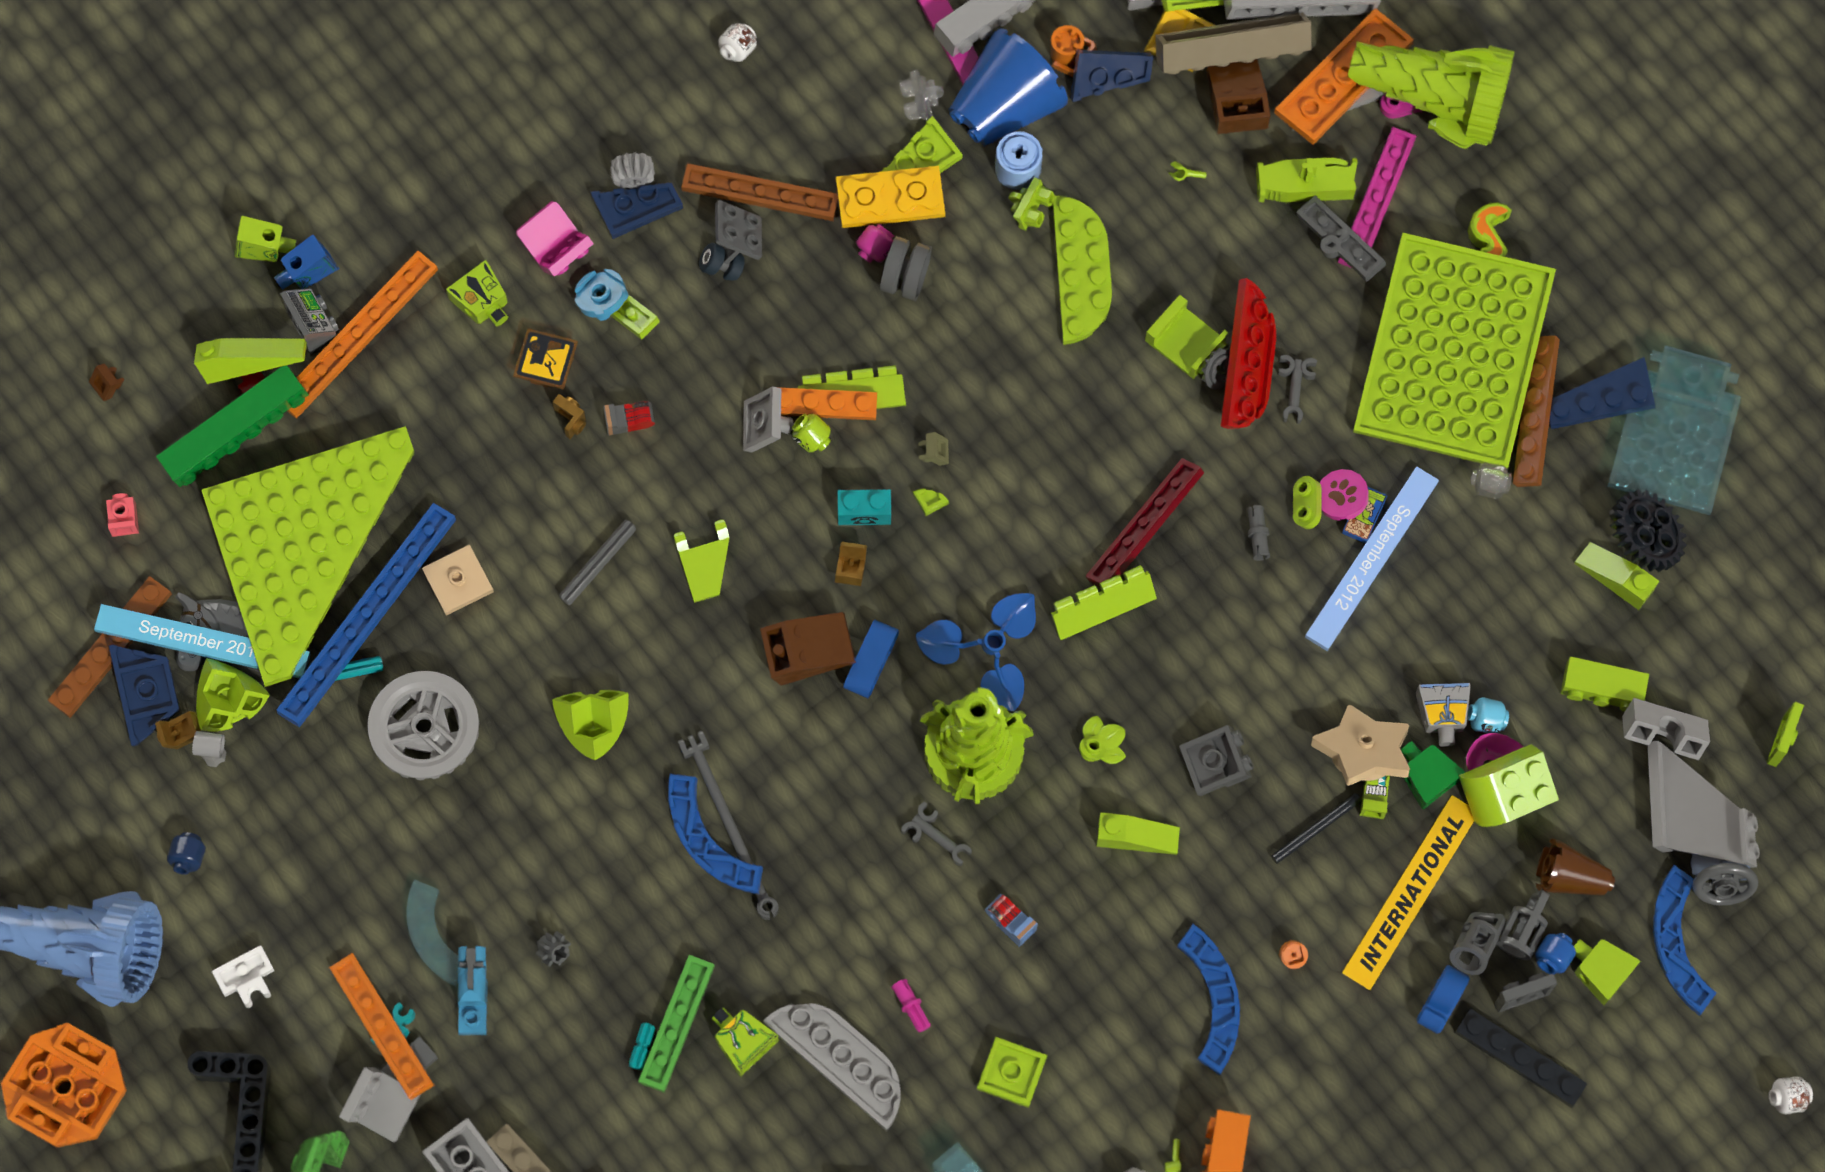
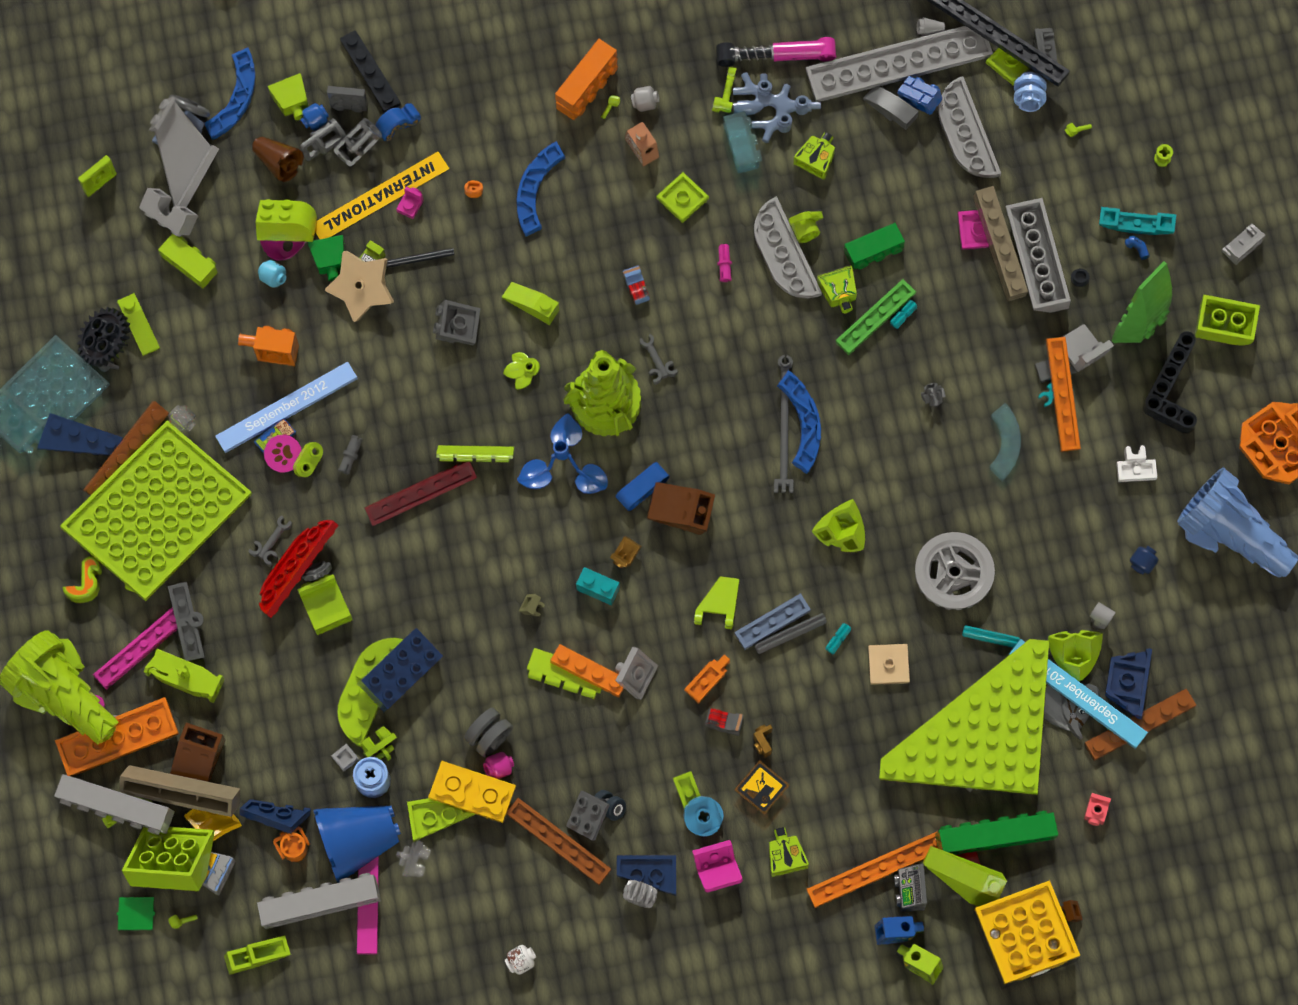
camera: 150 degrees left, 0 degrees up
pearl gold bracket [155,711,202,749] -> none
blue plate [276,503,456,728] -> none
dark azure plate [458,946,488,1035] -> none
lime head [791,413,831,453] -> none
lime tile [913,489,949,516] -> none
lime hand [1168,161,1206,181] -> none
torso [1416,683,1470,747] -> none
none -> orange brick [238,326,299,366]
none -> light grey tile [331,743,359,772]
none -> dark blue brick [357,628,443,712]
none -> dark pink bracket [396,187,424,219]
none -> nougat torso [625,122,659,167]
none -> orange hinge [684,654,730,704]
none -> sand blue plate [734,593,811,650]
none -> lime piece [789,211,823,243]
none -> teal piece [826,623,851,654]
none -> green brick [844,223,905,270]
none -> yellow piece [972,880,1080,989]

